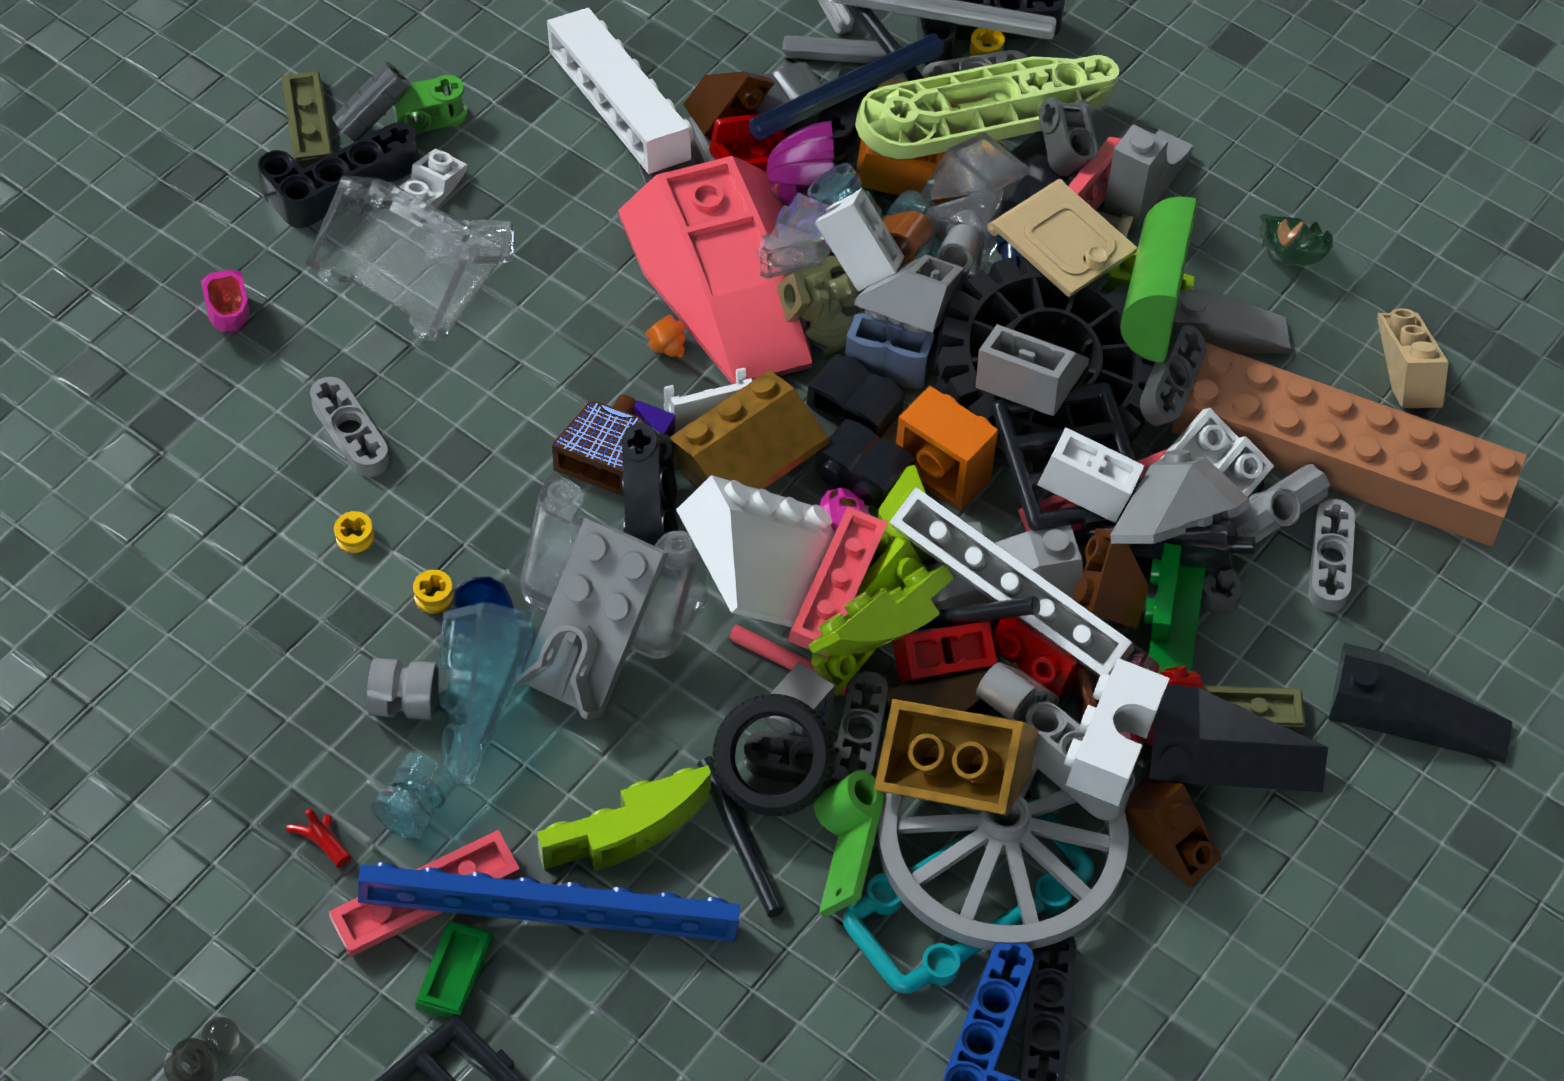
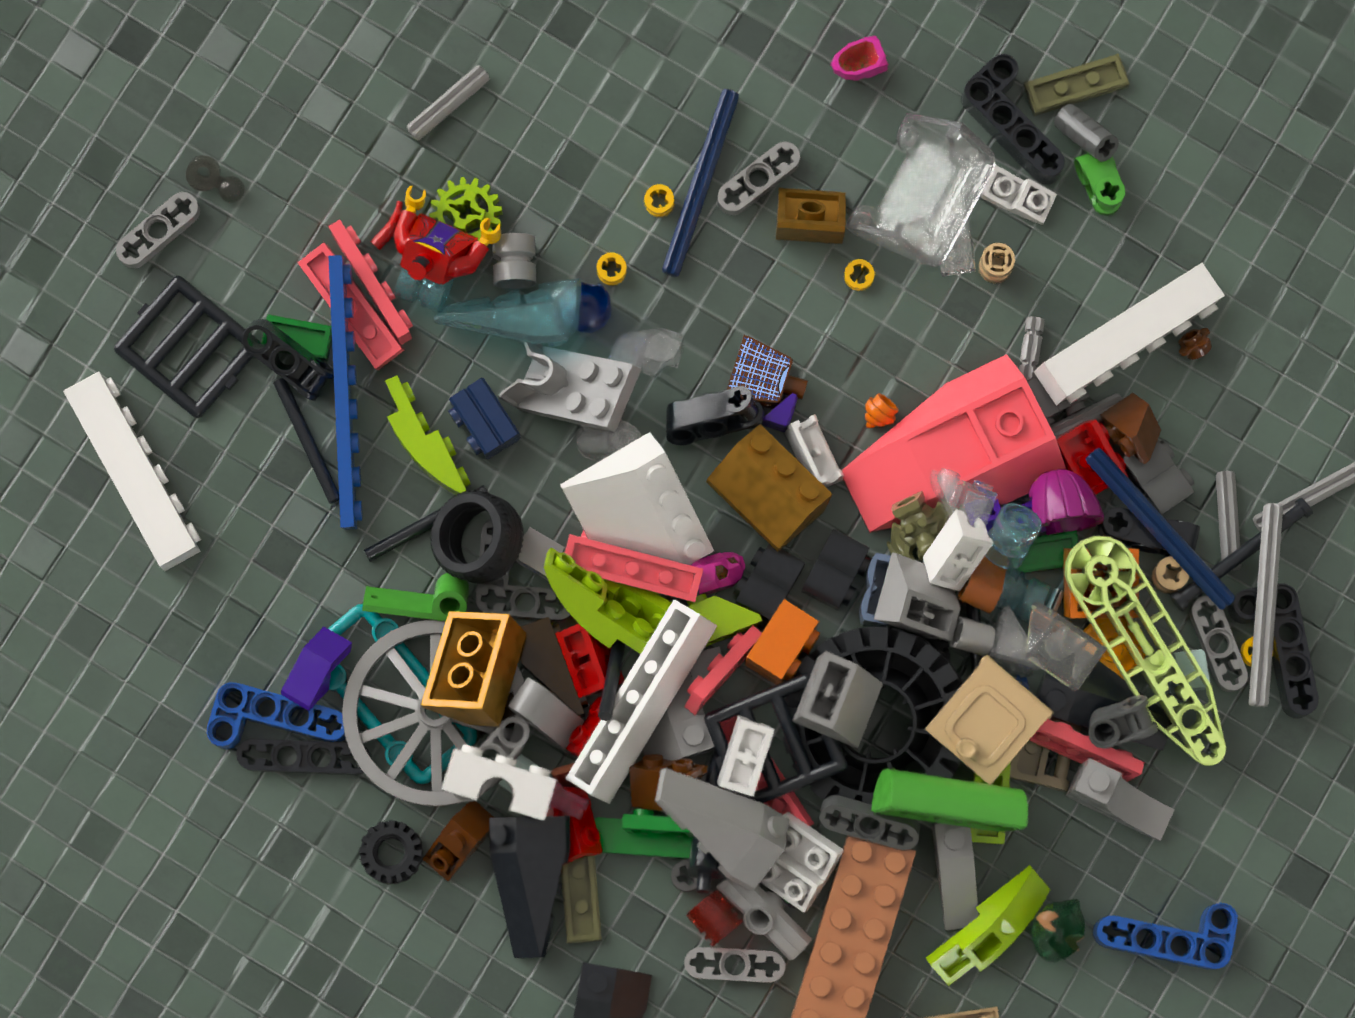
camera: 85 degrees right, 25 degrees up
none -> black piece [242,319,334,401]
none -> black bar [273,378,339,504]
none -> dark purple slope [281,627,352,711]
none -> coral plate [328,220,413,345]
none -> black tyre [359,820,423,884]
none -> red torso [394,185,501,284]
none -> light grey axle [407,65,490,141]
none -> lime gear [429,177,503,241]
none -> dark blue brick [448,378,521,460]
none -> dark blue axle [662,89,739,277]
none -> coral plate [684,625,762,715]
none -> clear red piece [686,889,744,947]
none -> pearl gold slope [776,188,846,244]
none -> yellow bush [844,259,875,291]
none -> lime slope [926,865,1050,986]
none -> tan wheel [978,243,1015,283]
none -> light grey axle [1019,316,1045,381]
none -> blue beam [1093,903,1238,970]
none -> reddish brown plate [1178,328,1212,360]

